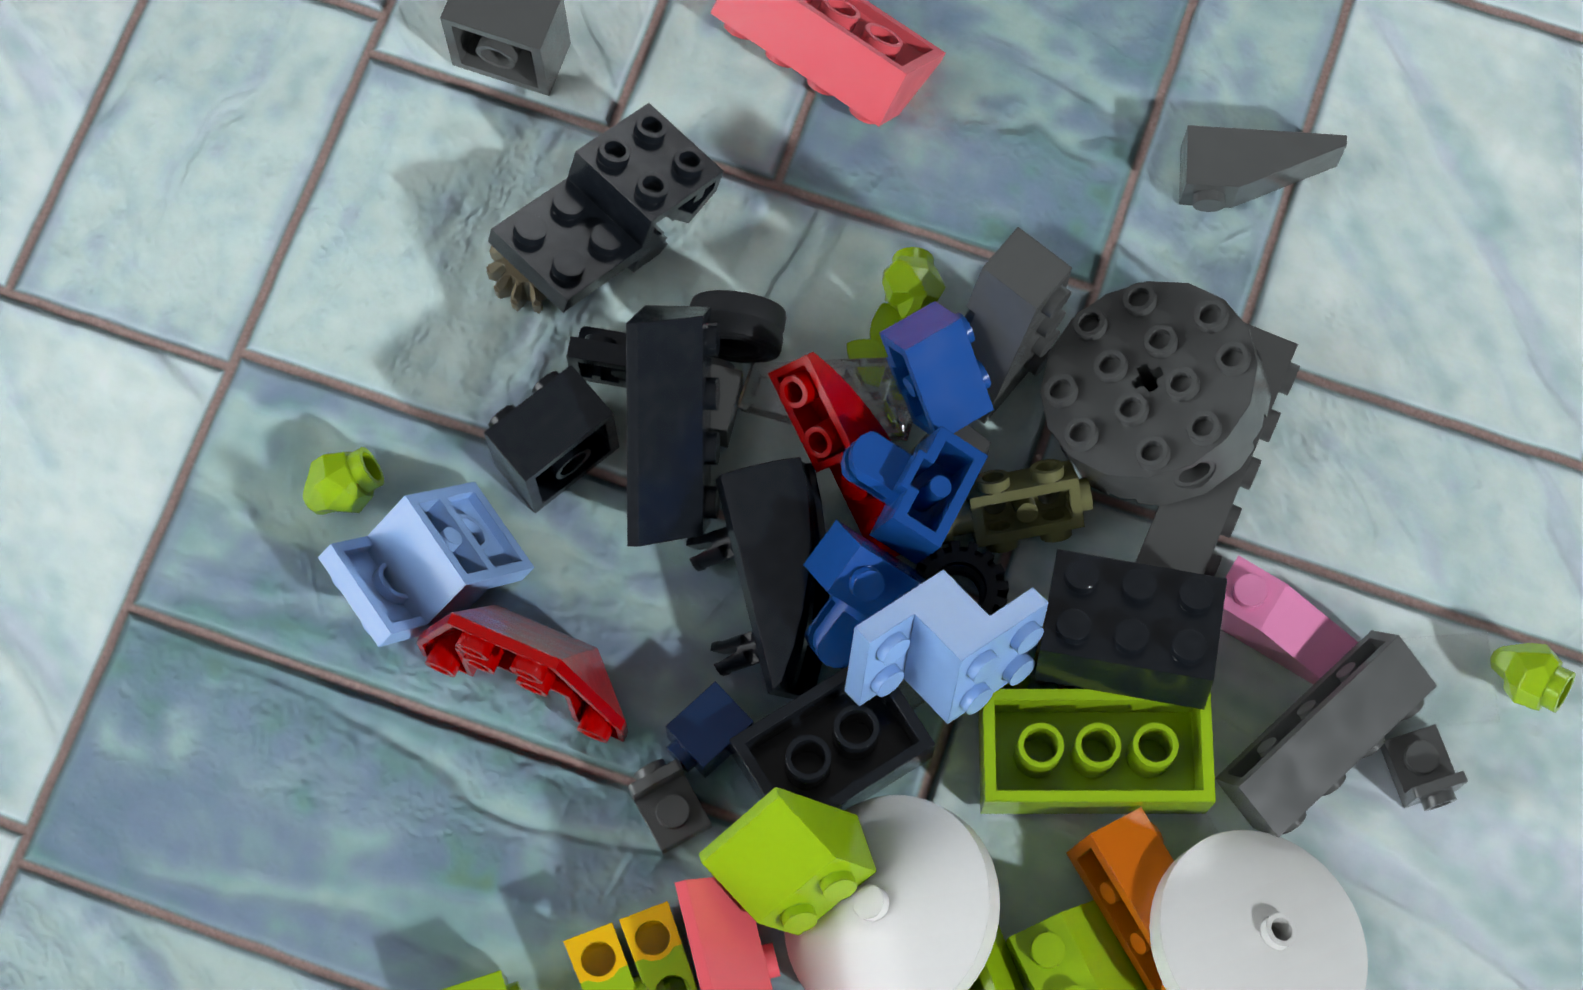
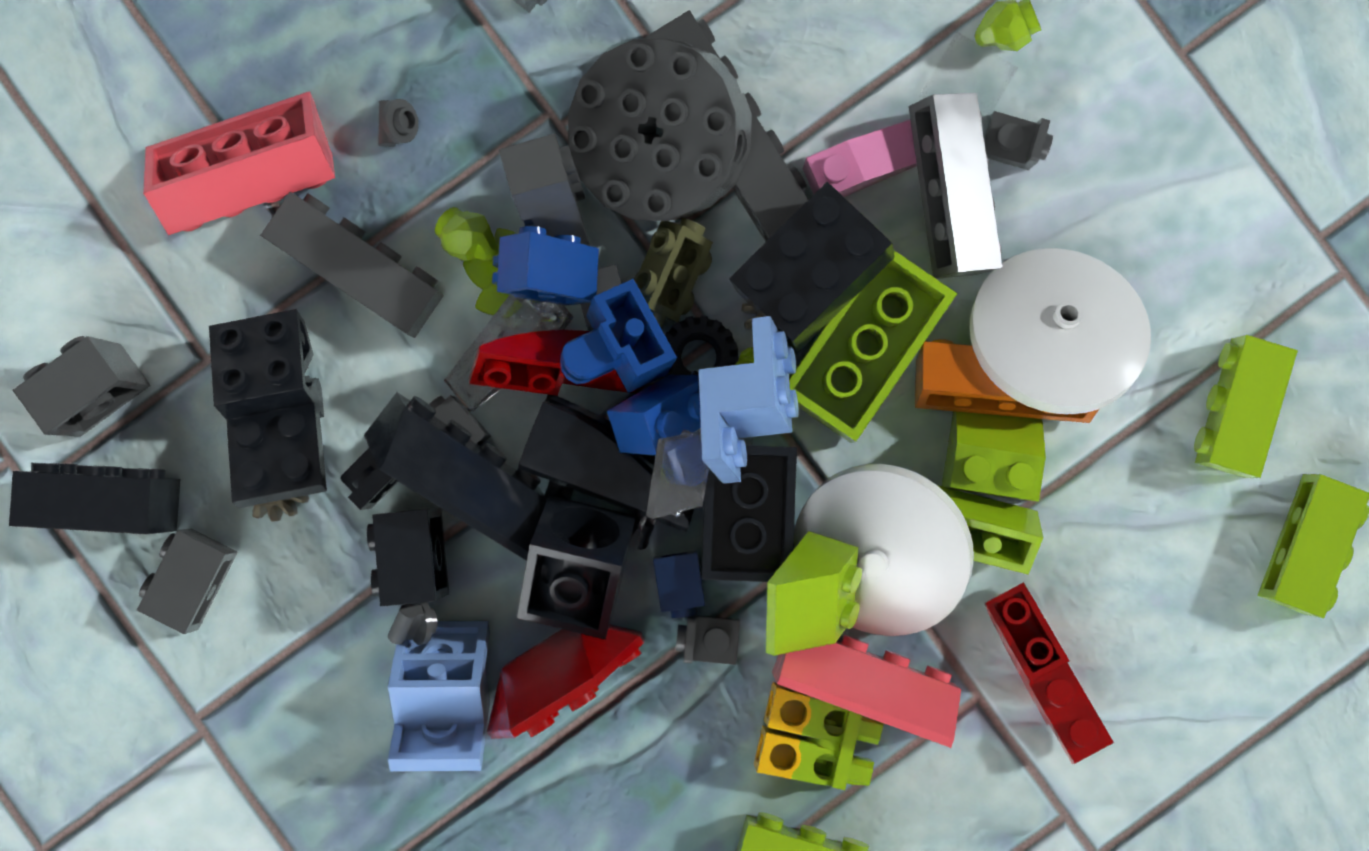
camera: 55 degrees left, 15 degrees up
lime rock [303,447,384,515] -> none
black tyre [690,290,786,363] -> none
none -> black brick [9,462,181,534]
none -> dark grey brick [137,529,238,634]
none -> dark grey brick [260,192,444,338]
none -> dark grey plate [378,99,418,147]
none -> dark grey plate [388,602,437,645]
none -> black brick [517,495,636,640]
none -> clear piece [646,430,709,519]

